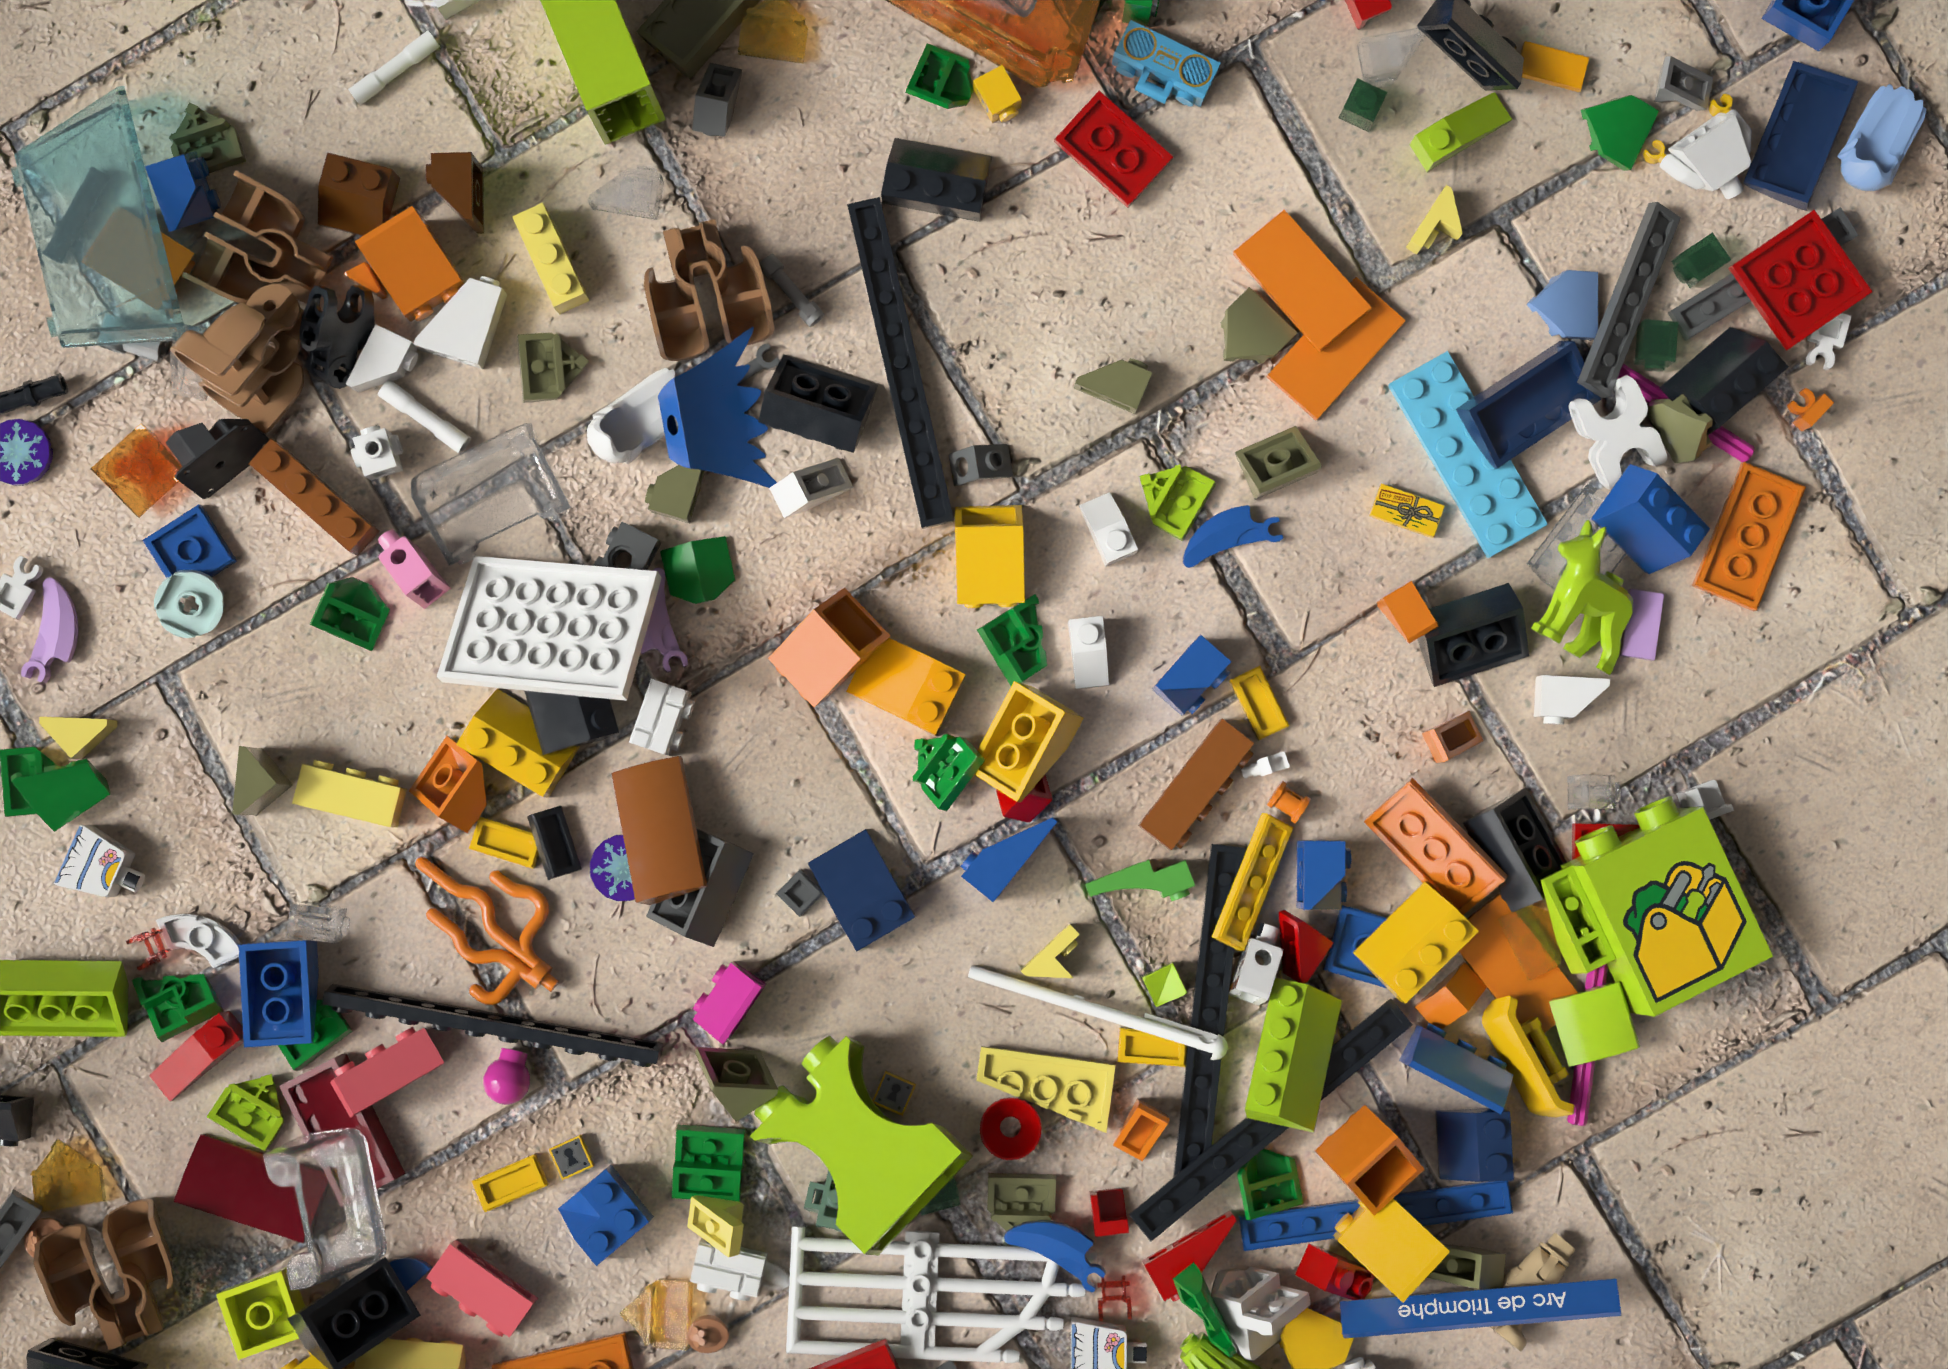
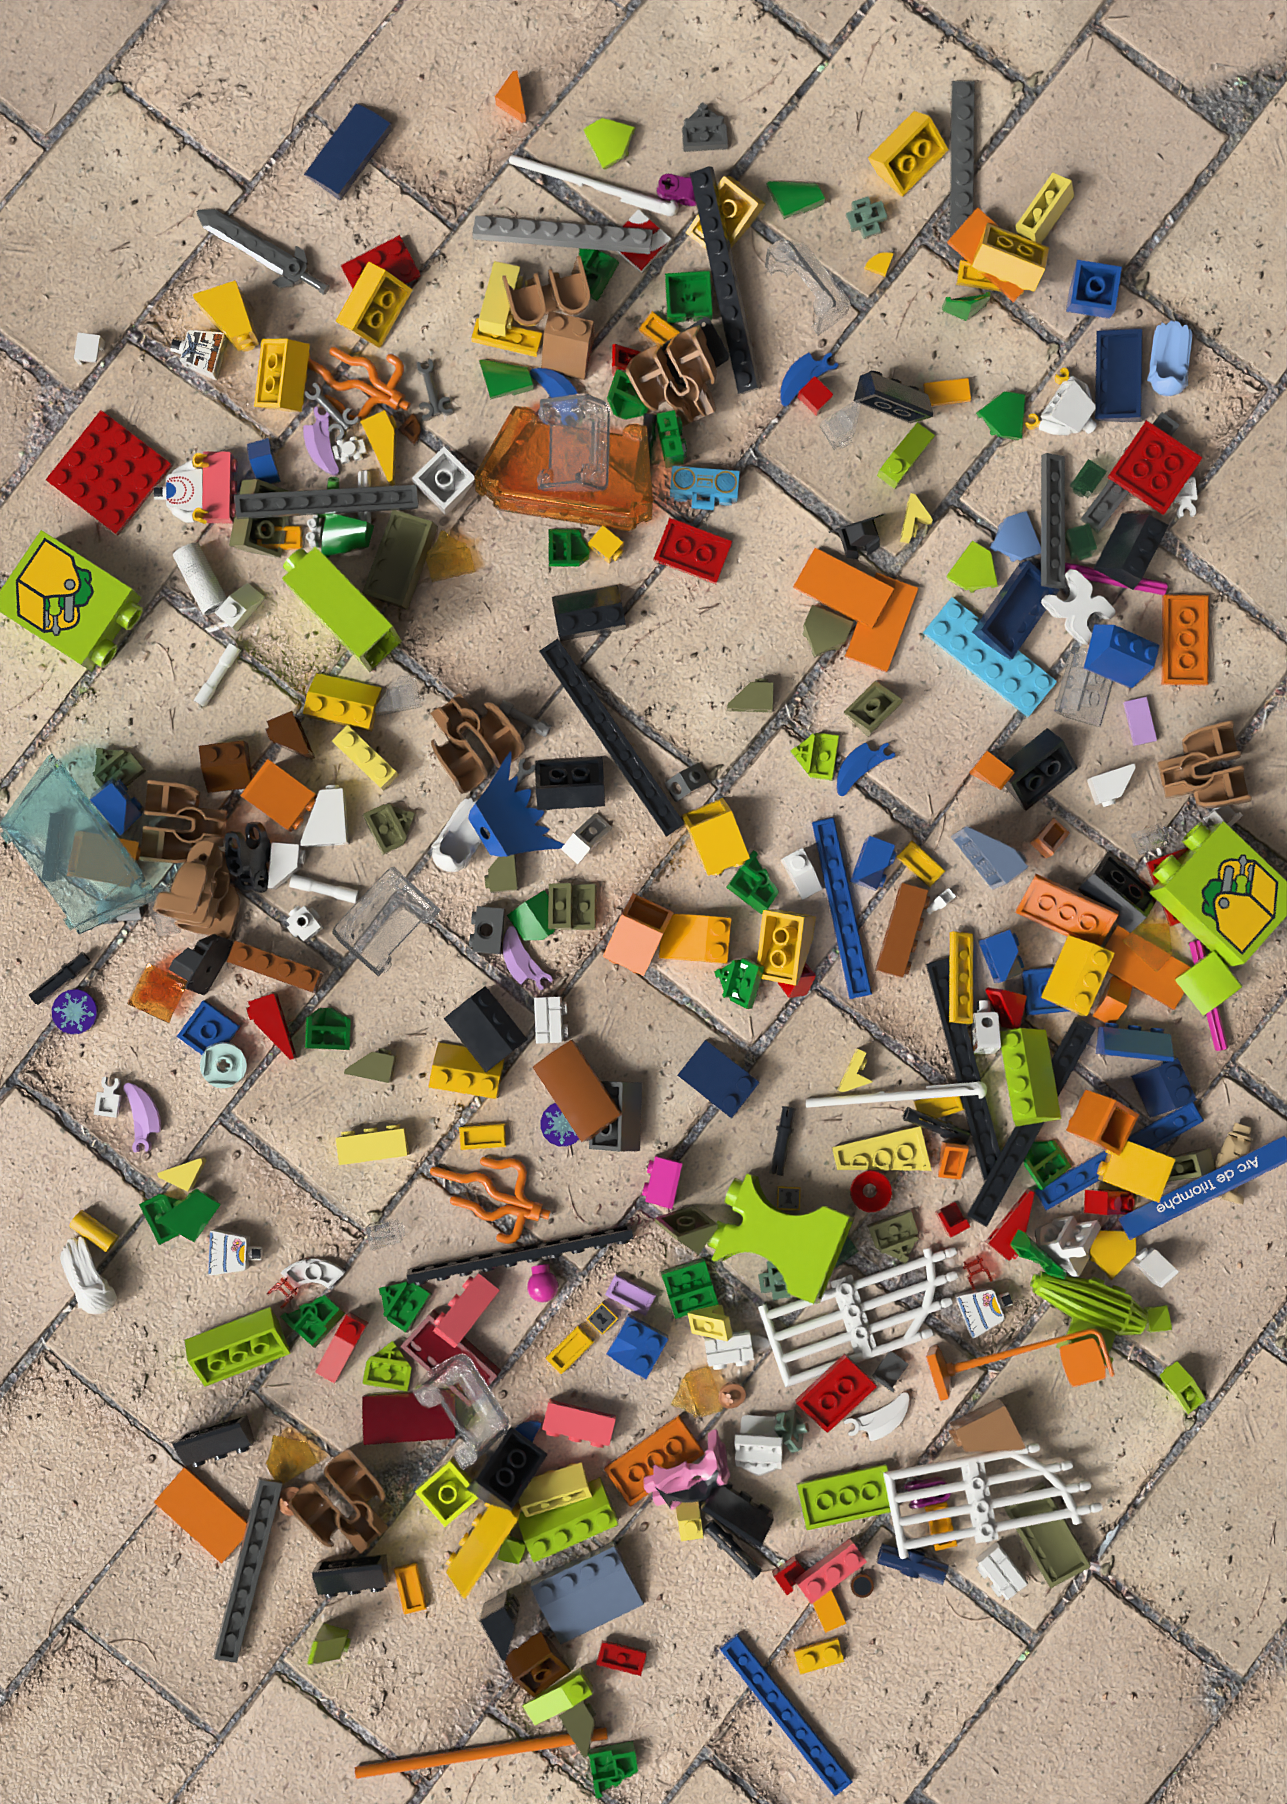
camera: 25 degrees left, 0 degrees up
olive slope [232,746,293,816] -> none
blue slope [238,939,319,1048] -> none
orange slope [344,262,387,300] -> none
bright pink torso [378,529,451,609] -> none
orange slope [409,736,487,833] -> none
white plate [437,556,662,701] -> none
black tile [527,806,582,880] -> none
dark grey slope [692,63,742,137] -> none
dark grey tile [776,869,824,917] -> none
blue slope [960,818,1057,902] -> none
blue piece [1004,1220,1106,1292] -> none
white slope [1079,492,1138,567] -> none
bright green slope [1085,860,1195,902] -> none
lime slope [1141,962,1188,1007] -> none
orange bush [1267,781,1311,824] -> none
clear green brick [1338,78,1388,132] -> none
yellow tile [1369,483,1445,538] -> none
yellow piece [1482,996,1575,1118] -> none
lime animal [1531,520,1633,675] -> none
lime slope [1541,865,1616,974] -> none
olive slope [1647,394,1712,463] -> none
light grey slope [1654,56,1713,111] -> none
orange tile [1787,388,1834,431] -> none
none -> red slope [246,993,297,1060]
none -> yellow slope [302,673,382,732]
none -> olive slope [344,1048,397,1083]
none -> olive slope [548,883,597,930]
none -> lavender tile [605,1274,656,1316]
none -> black pin [769,1106,796,1176]
none -> blue tile [812,818,872,999]
none -> black piece [829,514,884,559]
none -> black pin [903,1107,971,1144]
none -> lime slope [946,541,999,593]
none -> sand blue slope [951,826,1028,890]
none -> medium nougat piece [1157,720,1252,808]

